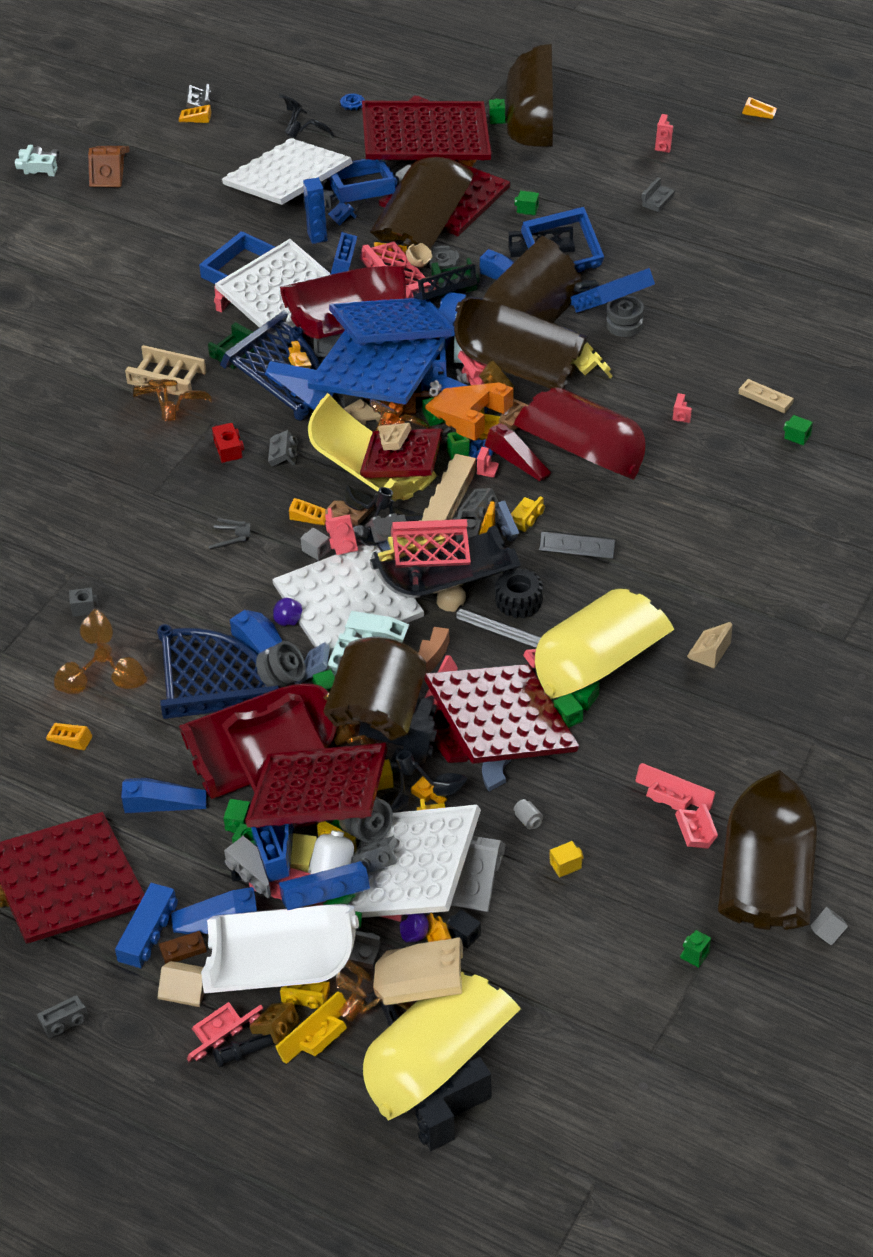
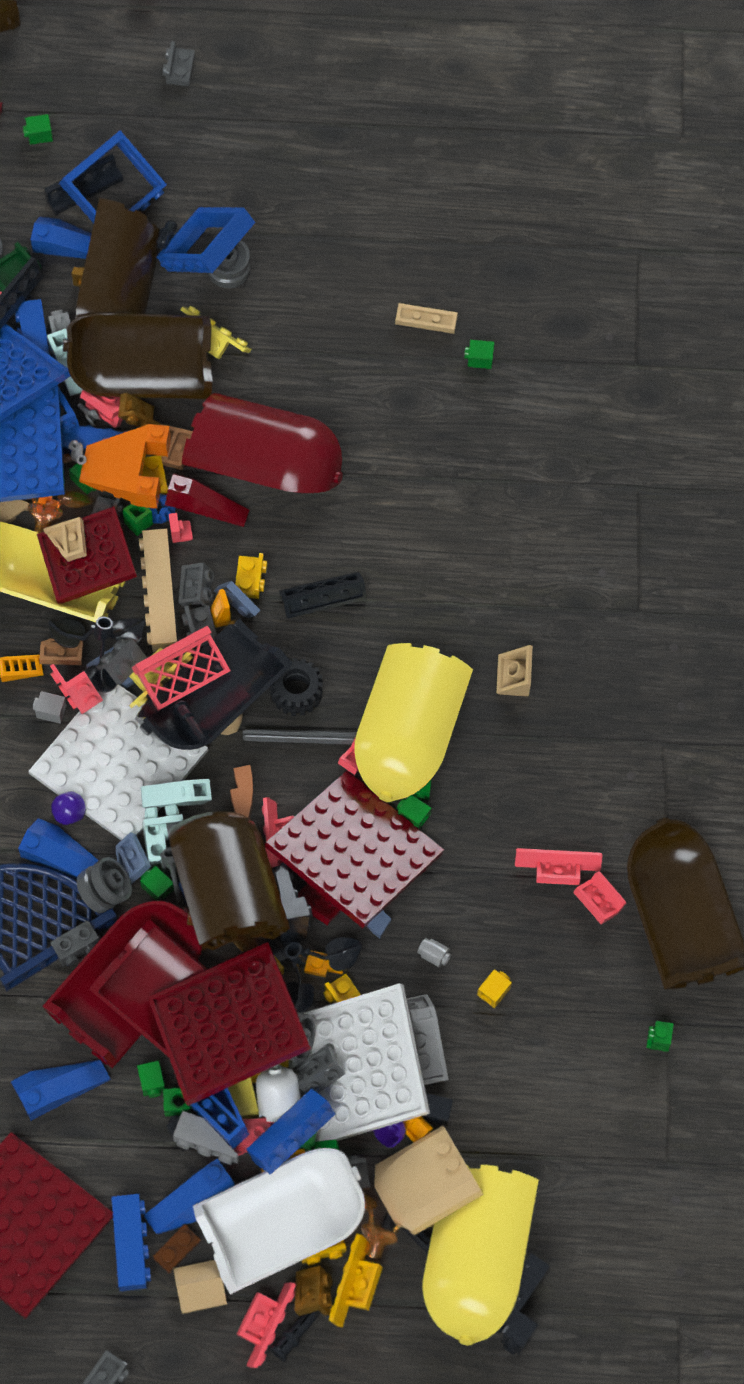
camera: 30 degrees left, 20 degrees up
coral bracket [673,393,692,423] -> none
none -> dark grey bracket [51,921,99,967]

